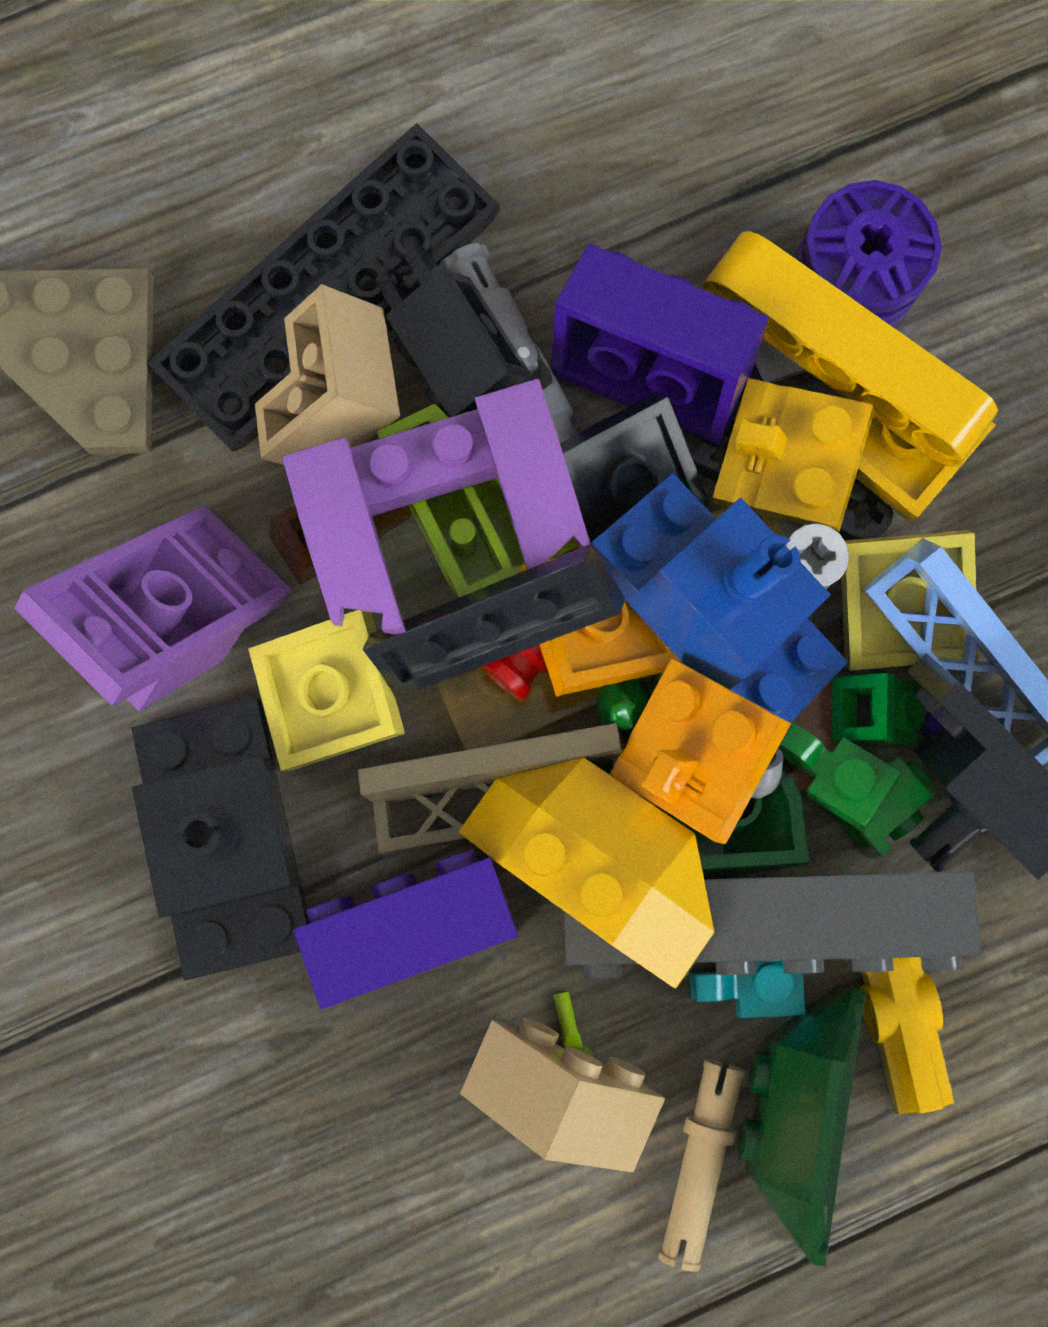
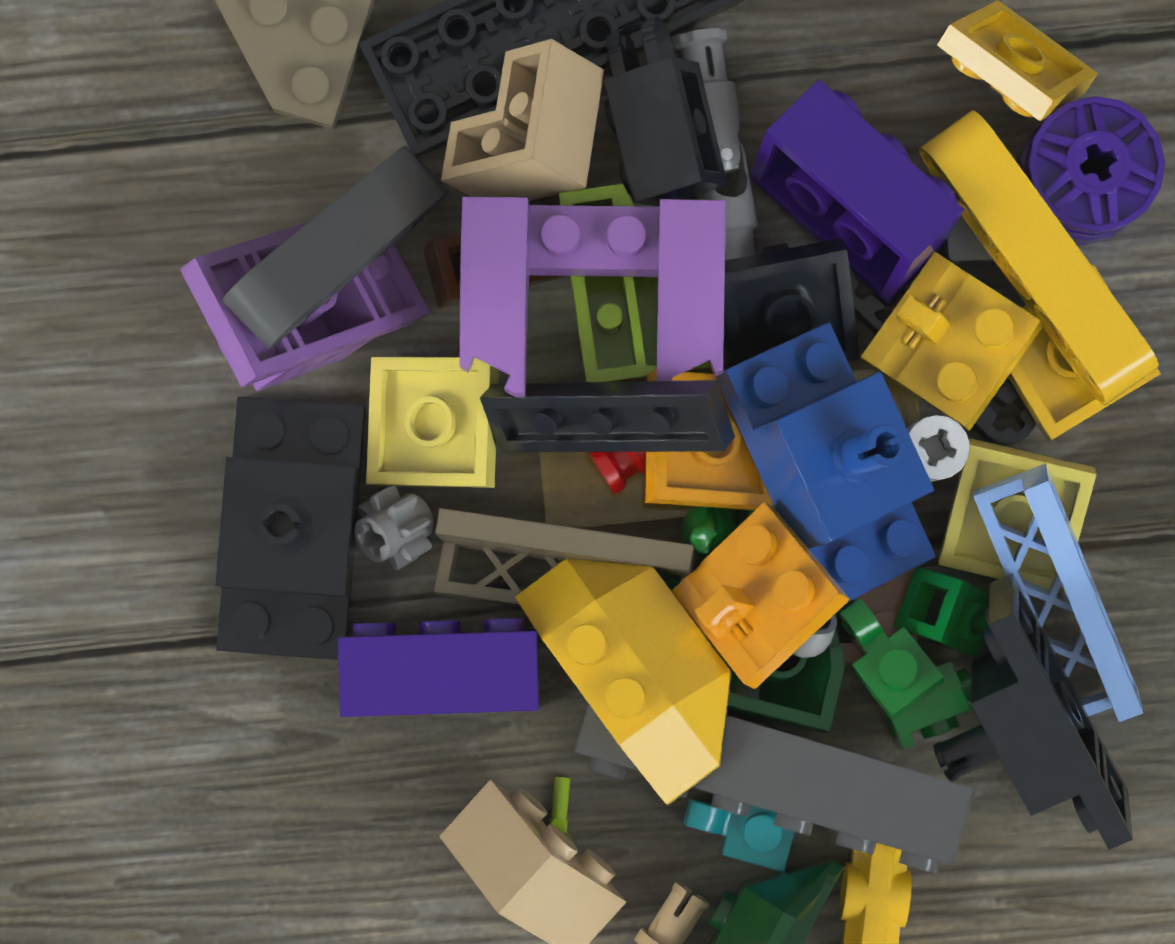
camera: 20 degrees right, 5 degrees up
none -> dark grey beam [222,146,449,349]
none -> light grey gear [355,485,434,570]
none -> yellow hinge [937,0,1098,121]

